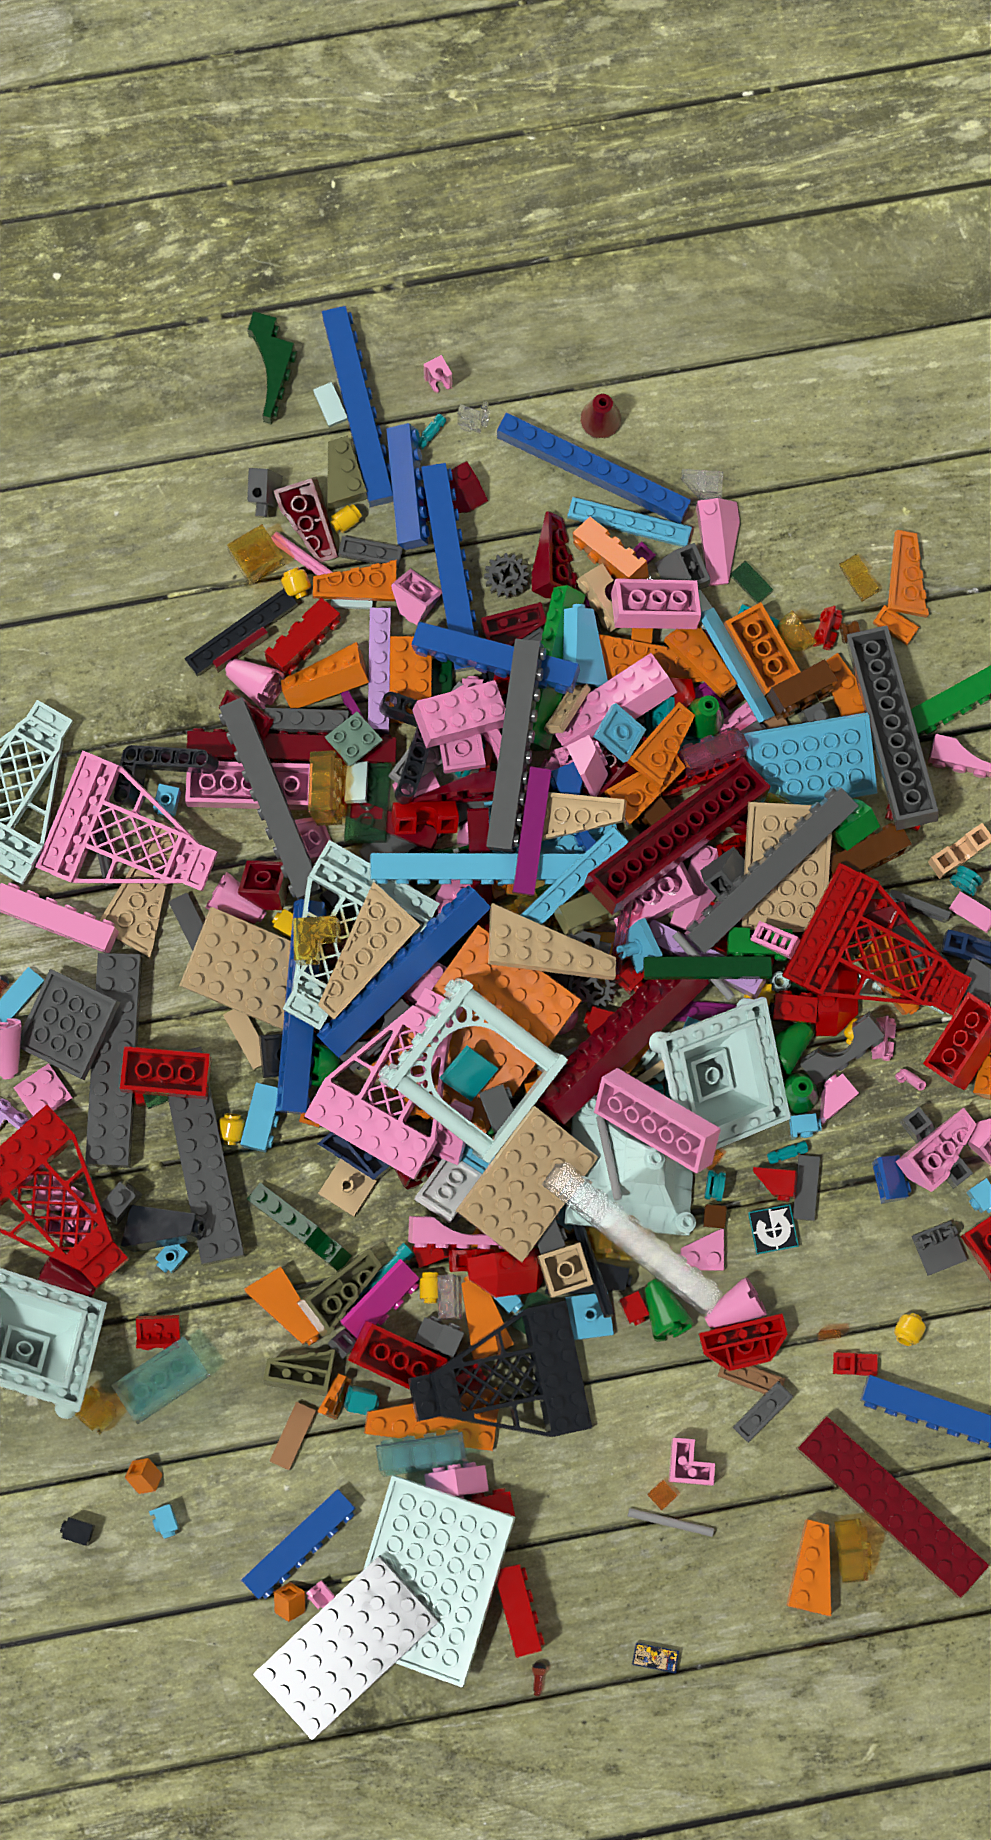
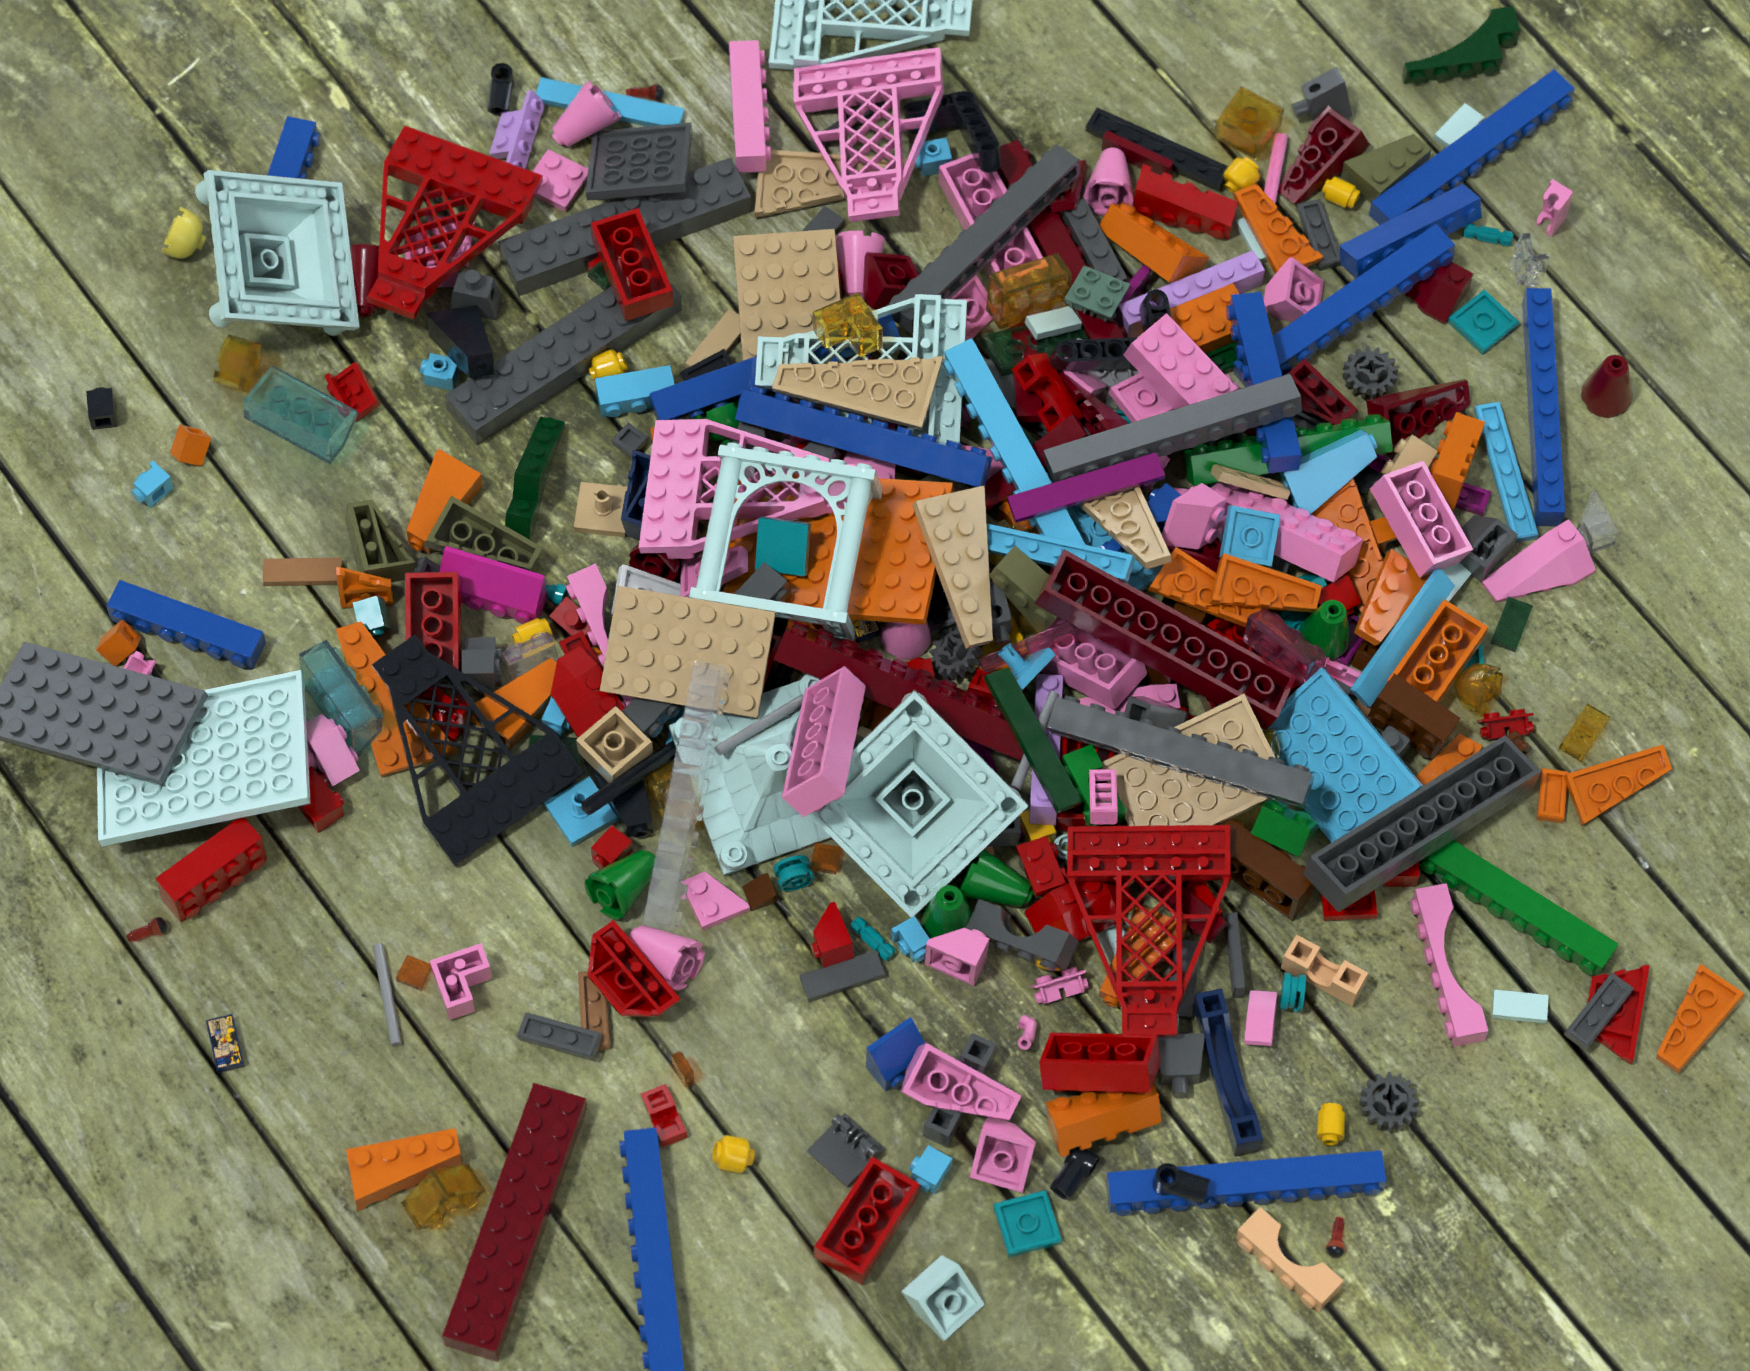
camera: 65 degrees right, 15 degrees down
tile [748,1205,799,1255] -> none
none -> dark grey plate [612,422,648,459]
none -> teal tile [1447,289,1520,355]

